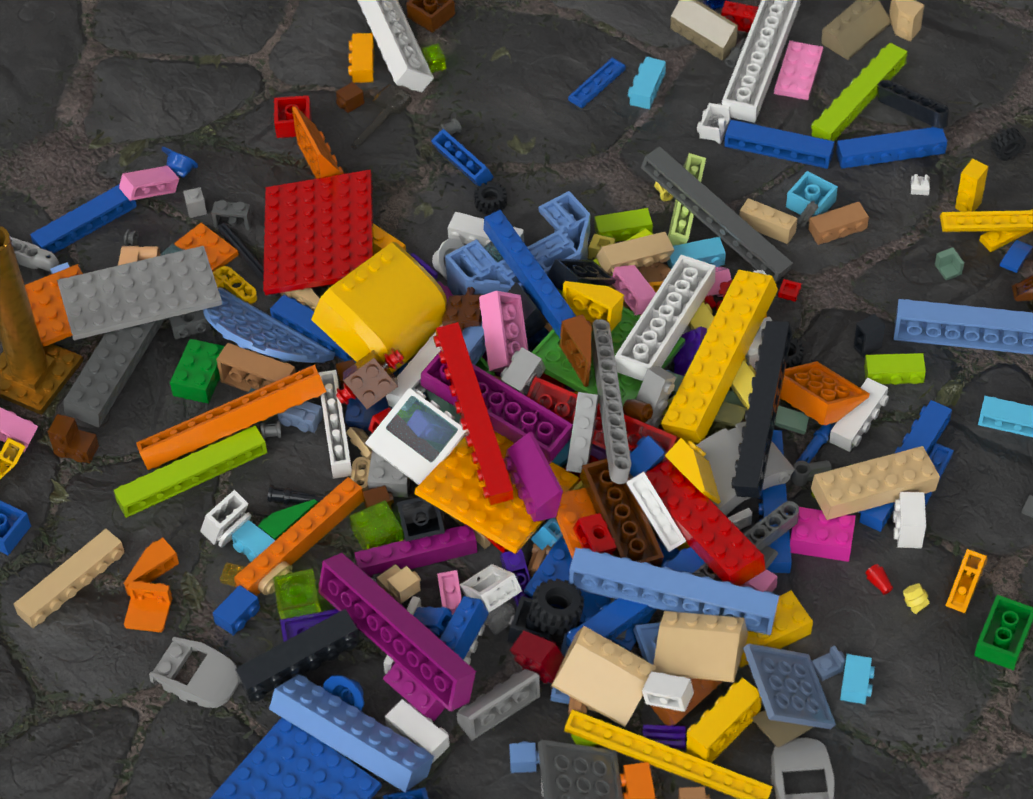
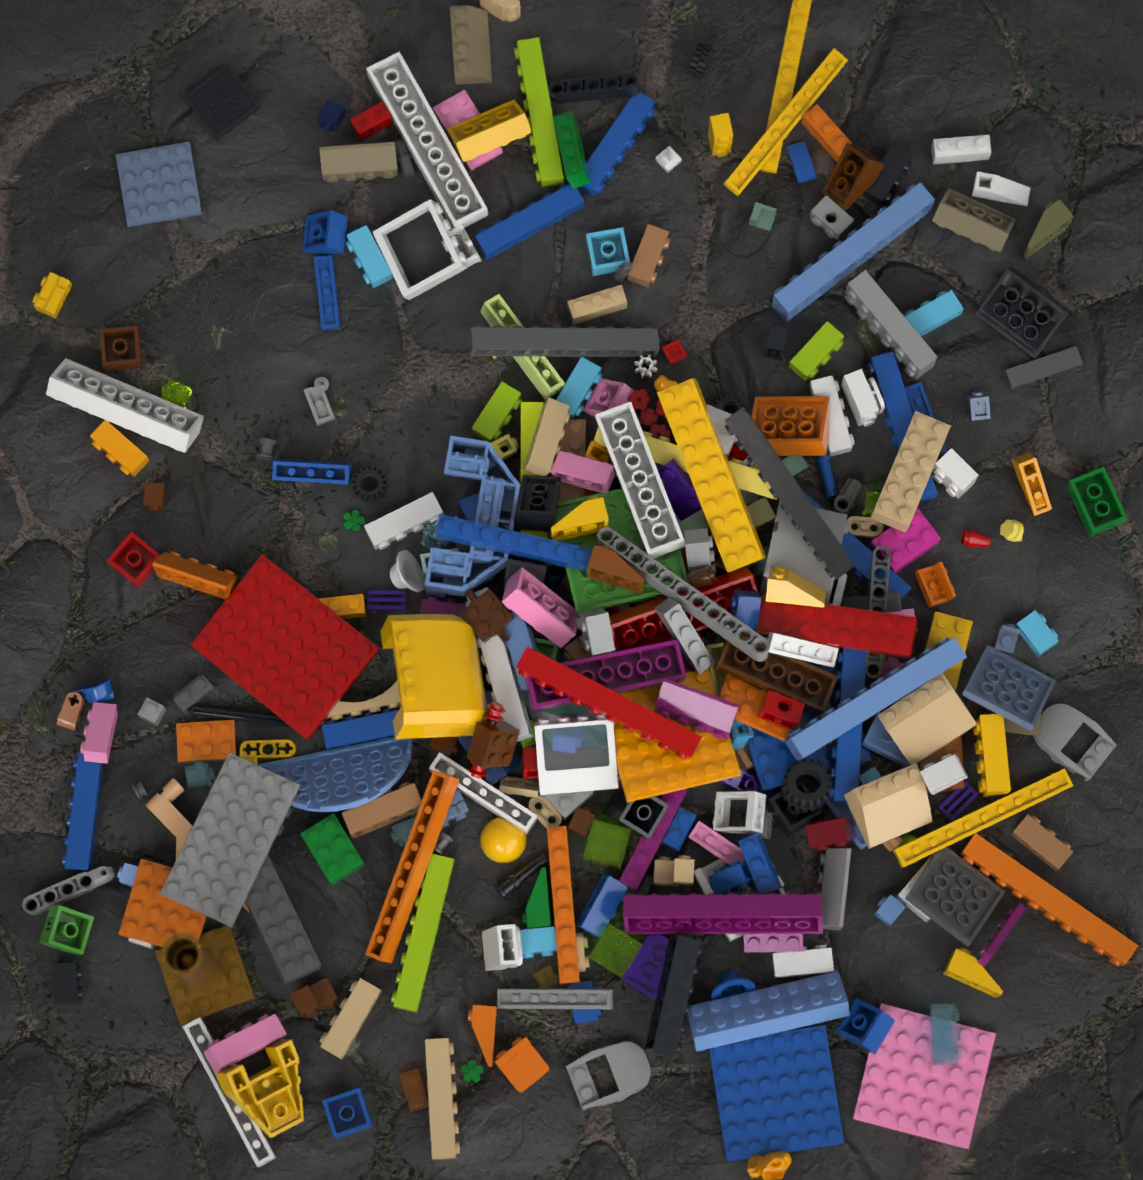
camera: 50 degrees left, 25 degrees up
none -> nougat piece [57,692,85,731]
none -> blue slope [302,210,348,255]
none -> light grey hinge [304,377,335,426]
none -> tan brick [320,978,382,1060]
none -> green plant [343,510,365,532]
none -> white window [373,199,467,300]
none -> clear orange plate [399,1068,429,1112]
none -> yellow slope [446,100,531,162]
none -> green plant [461,1060,484,1082]
none -> yellow piece [480,817,527,863]
none -> light grey tile [497,989,613,1009]
none -> green brick [553,111,590,189]
none -> blue brick [575,874,628,938]
none -> blue brick [662,807,696,852]
none -> light grey brick [810,195,854,241]
none -> white brick [841,369,885,427]
none -> light grey brick [845,270,937,380]
none -> tan plate [846,516,884,538]
none -> orange bracket [914,562,956,608]
none -> sand blue bracket [967,391,991,421]

